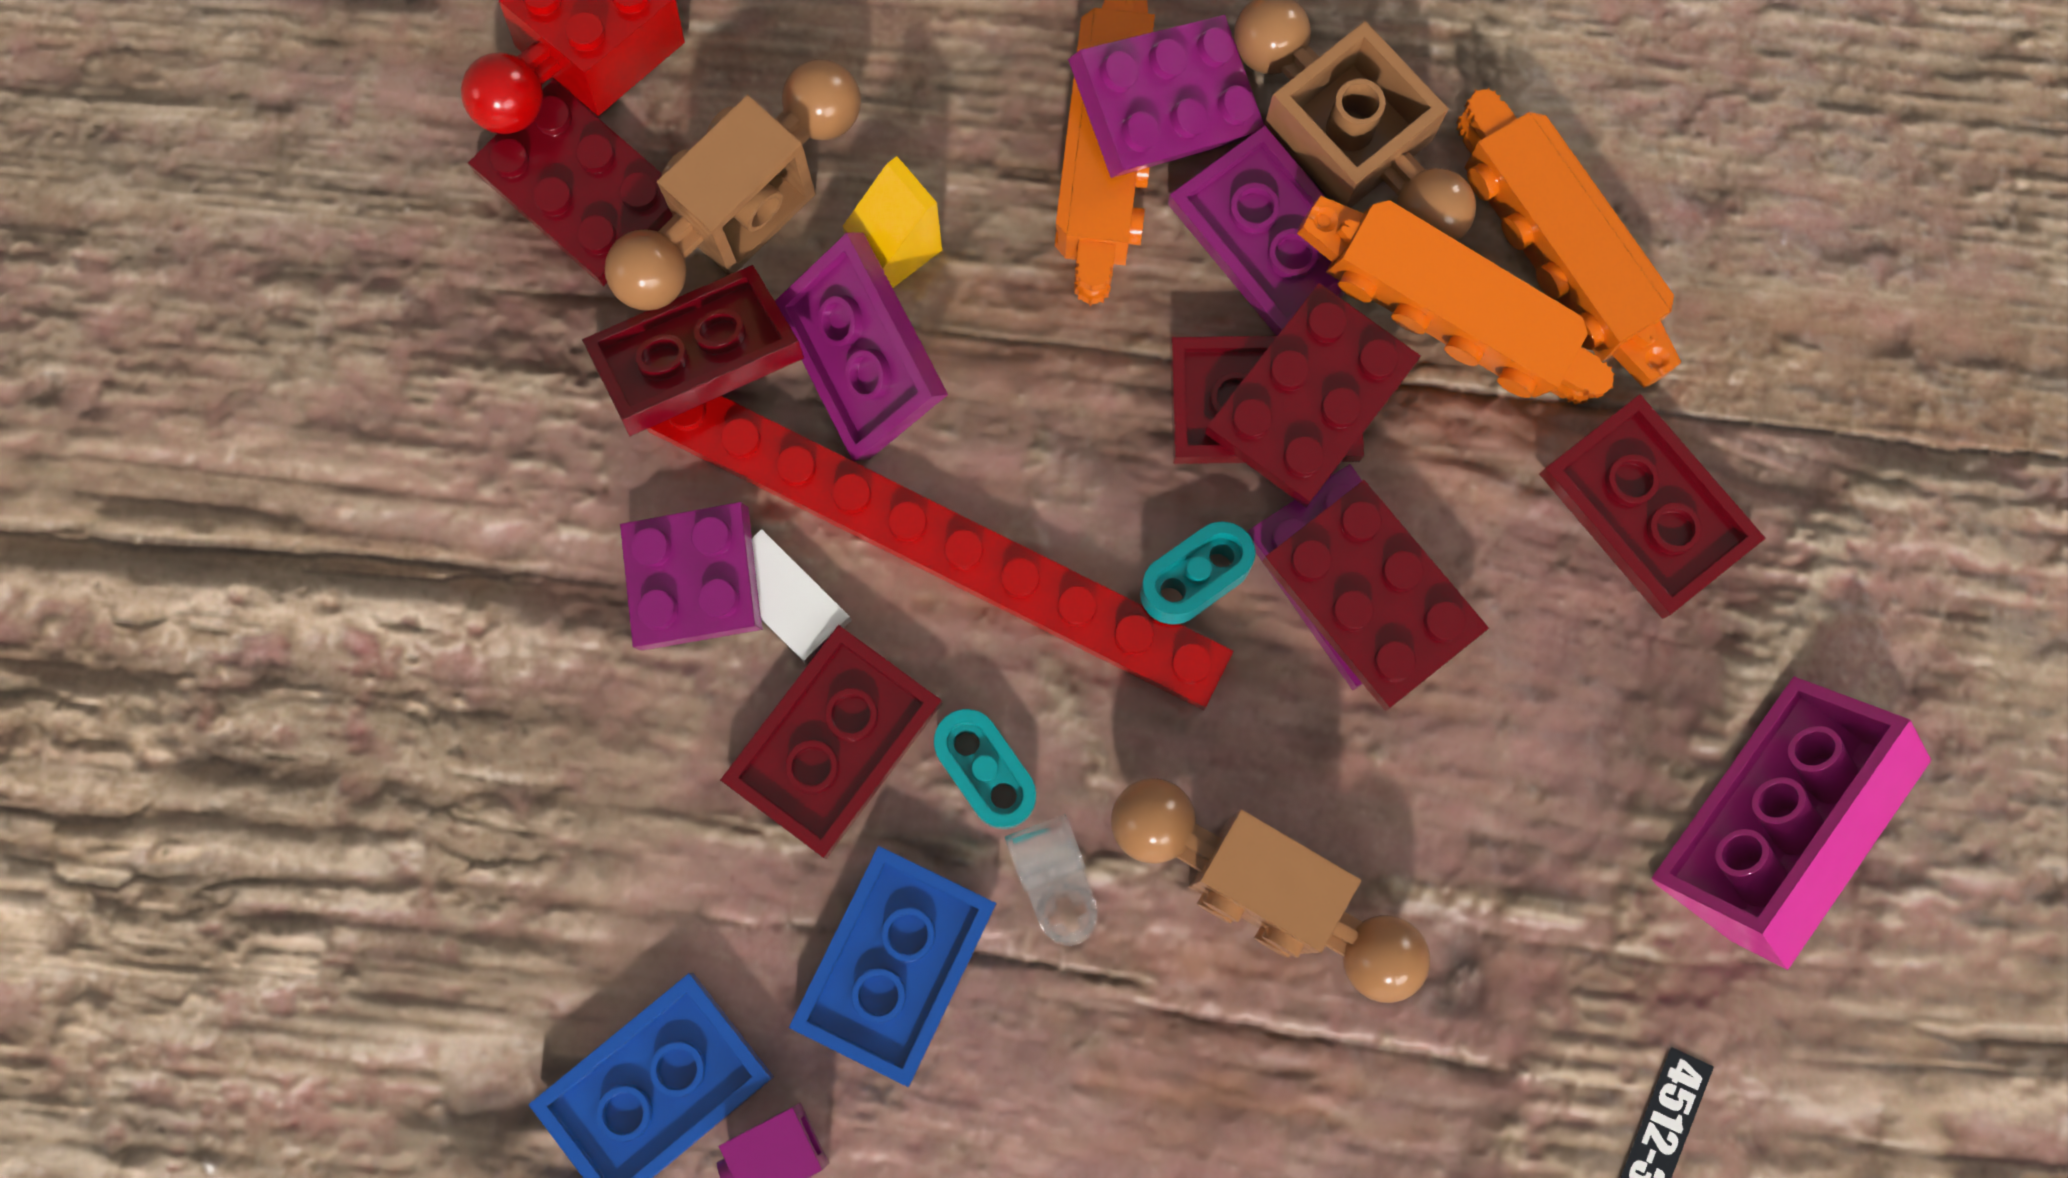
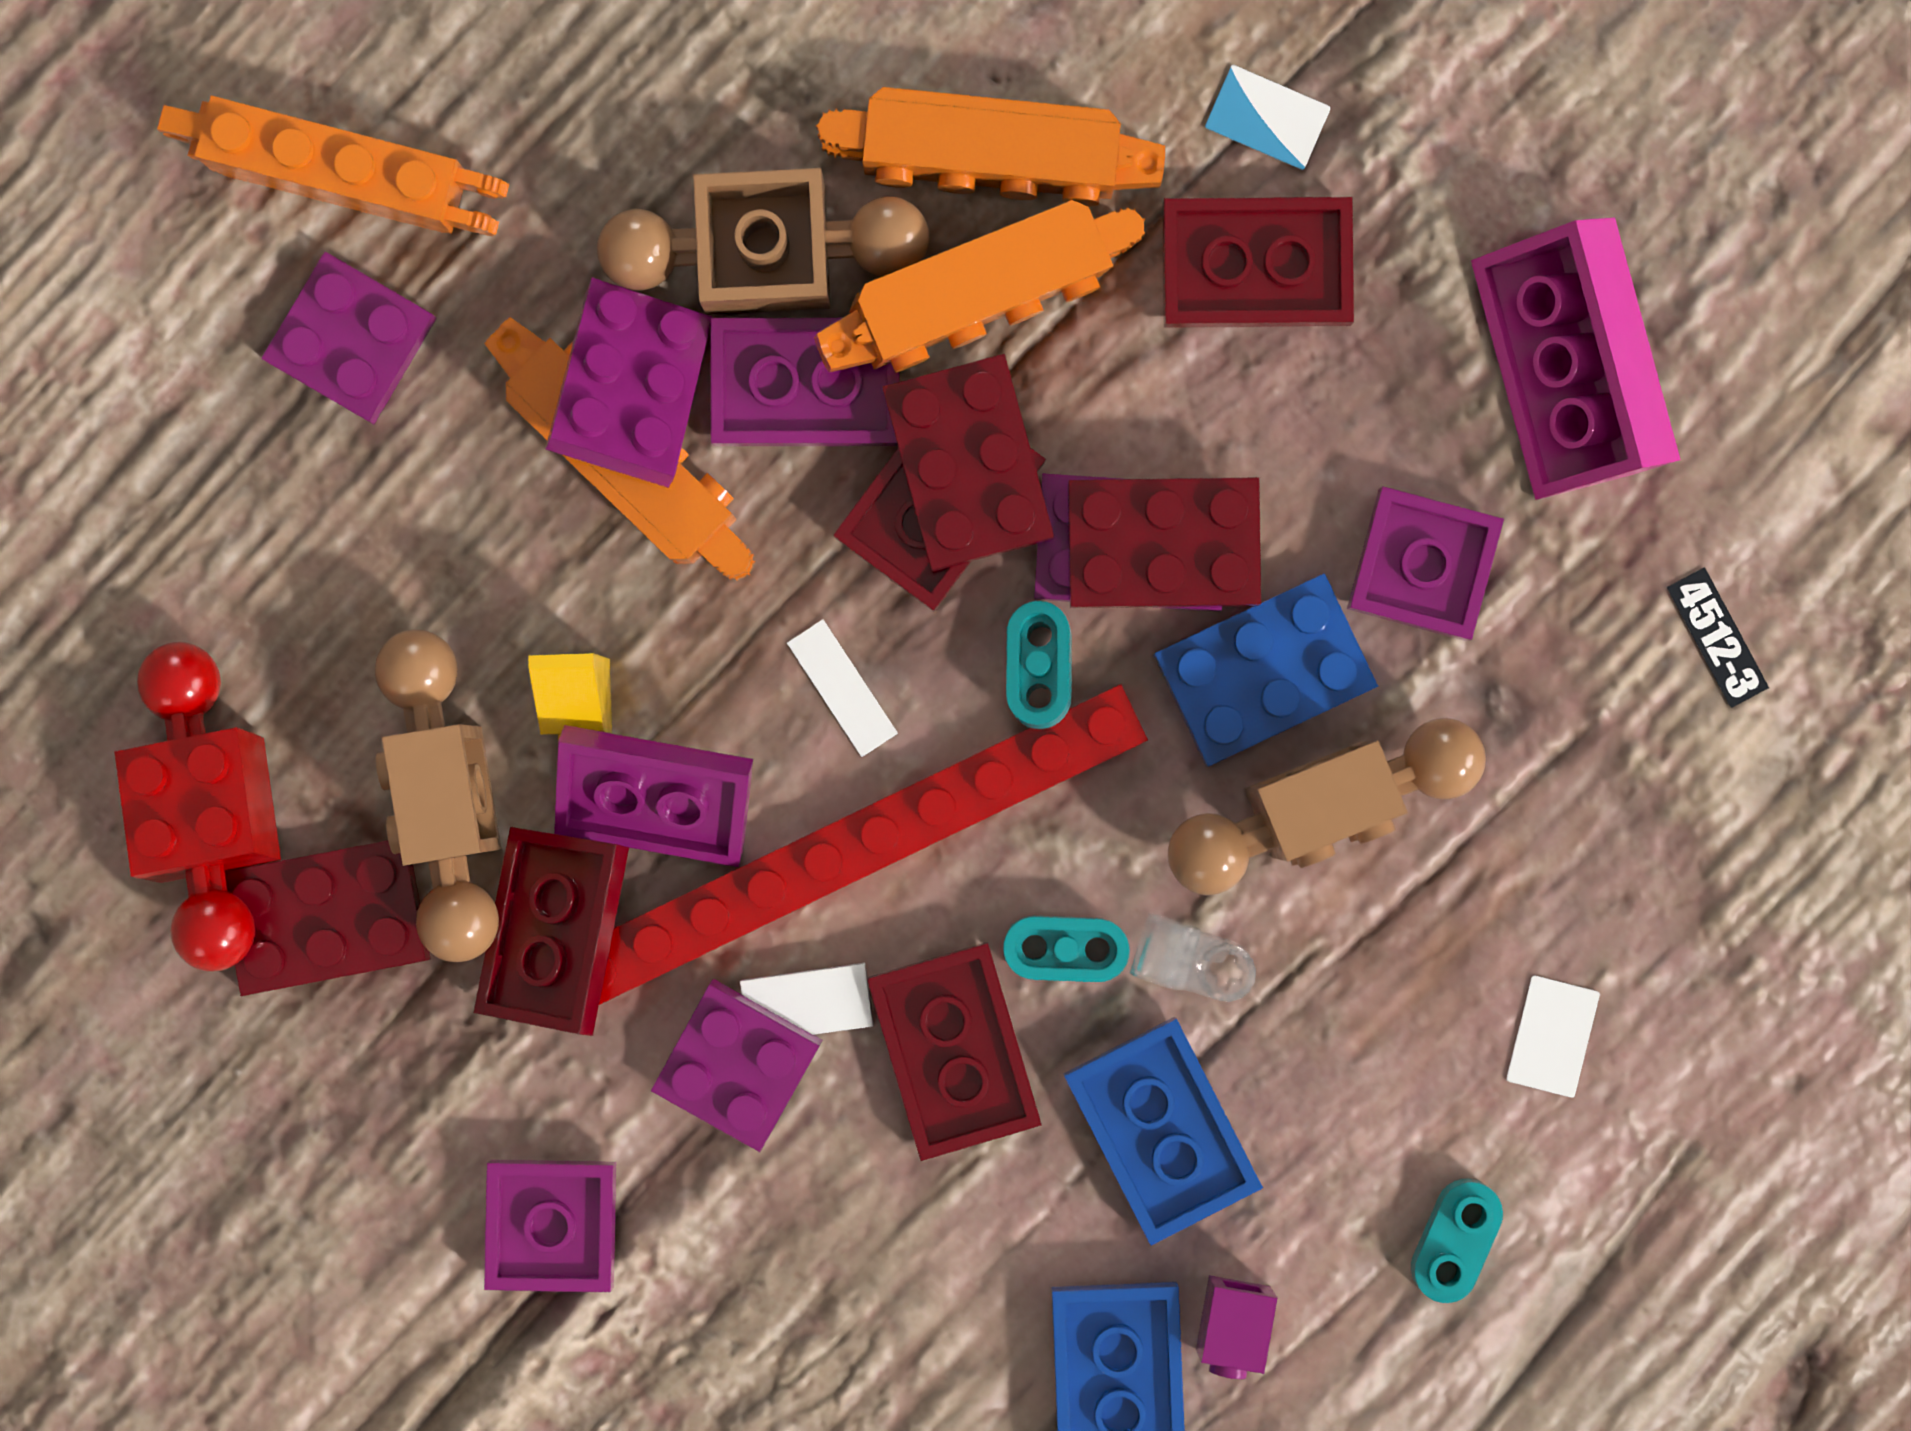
camera: 50 degrees left, 10 degrees up
none -> magenta plate [484,1160,616,1292]
none -> white sticker [787,619,898,757]
none -> blue plate [1153,573,1379,767]
none -> sticker [1205,65,1330,170]
none -> magenta plate [1347,486,1504,641]

